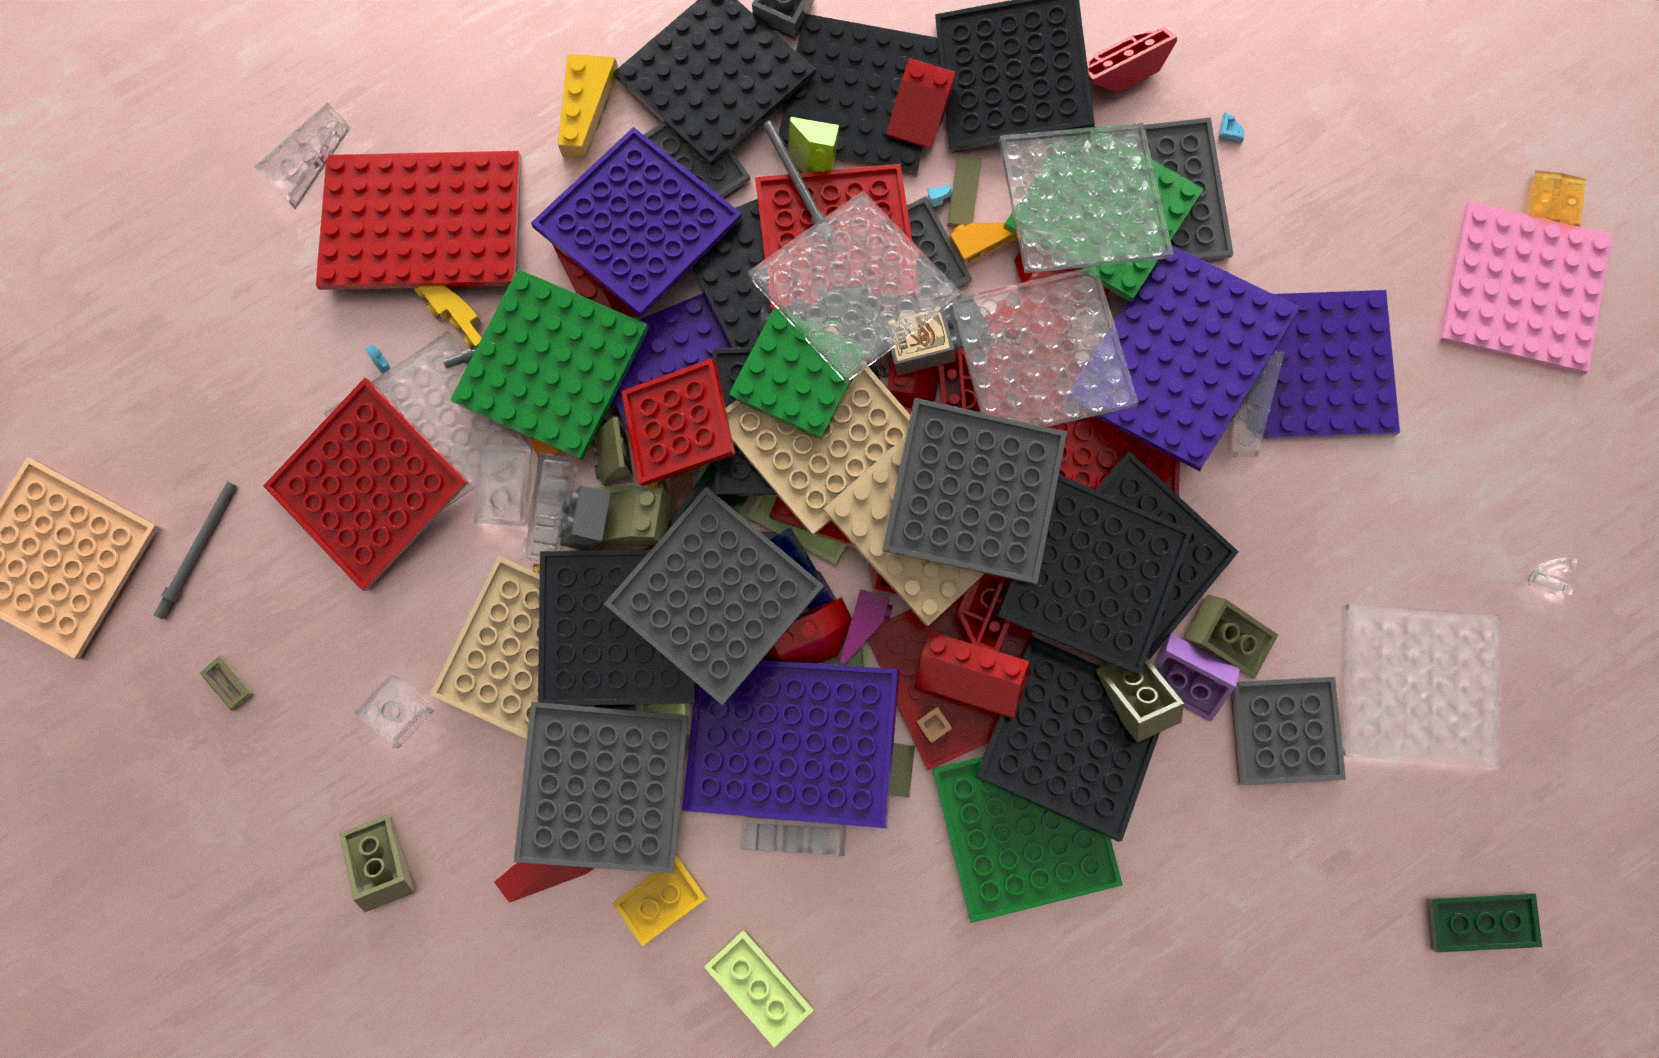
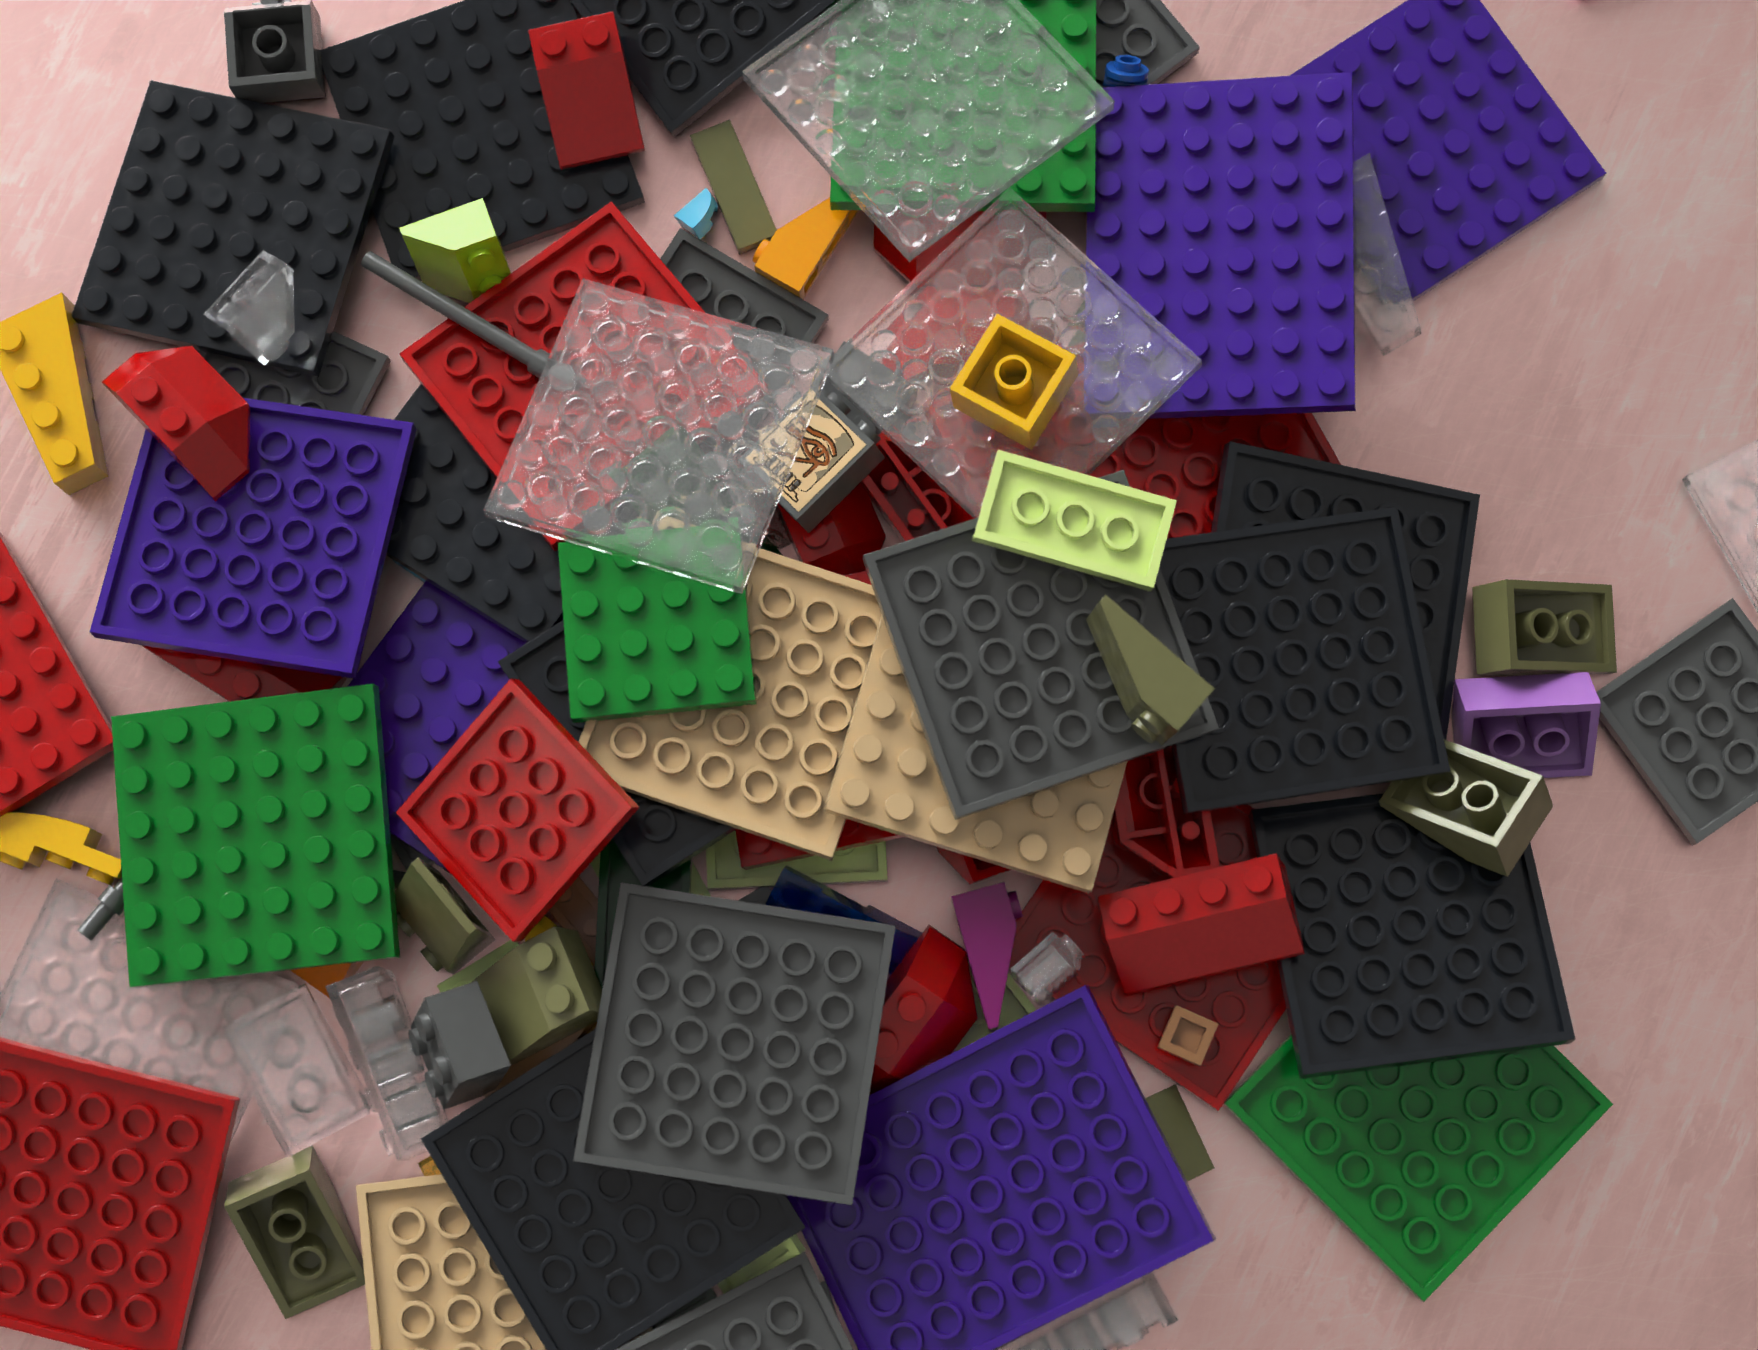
camera: 30 degrees left, 0 degrees up
none -> red wedge [102,346,250,502]
none -> clear slope [203,250,295,365]
none -> olive slope [224,1145,365,1319]
none -> yellow brick [950,314,1078,450]
none -> yellowish green plate [972,450,1177,592]
none -> clear brick [1010,932,1084,1006]
none -> olive slope [1086,594,1215,745]
none -> blue plate [1103,55,1149,87]

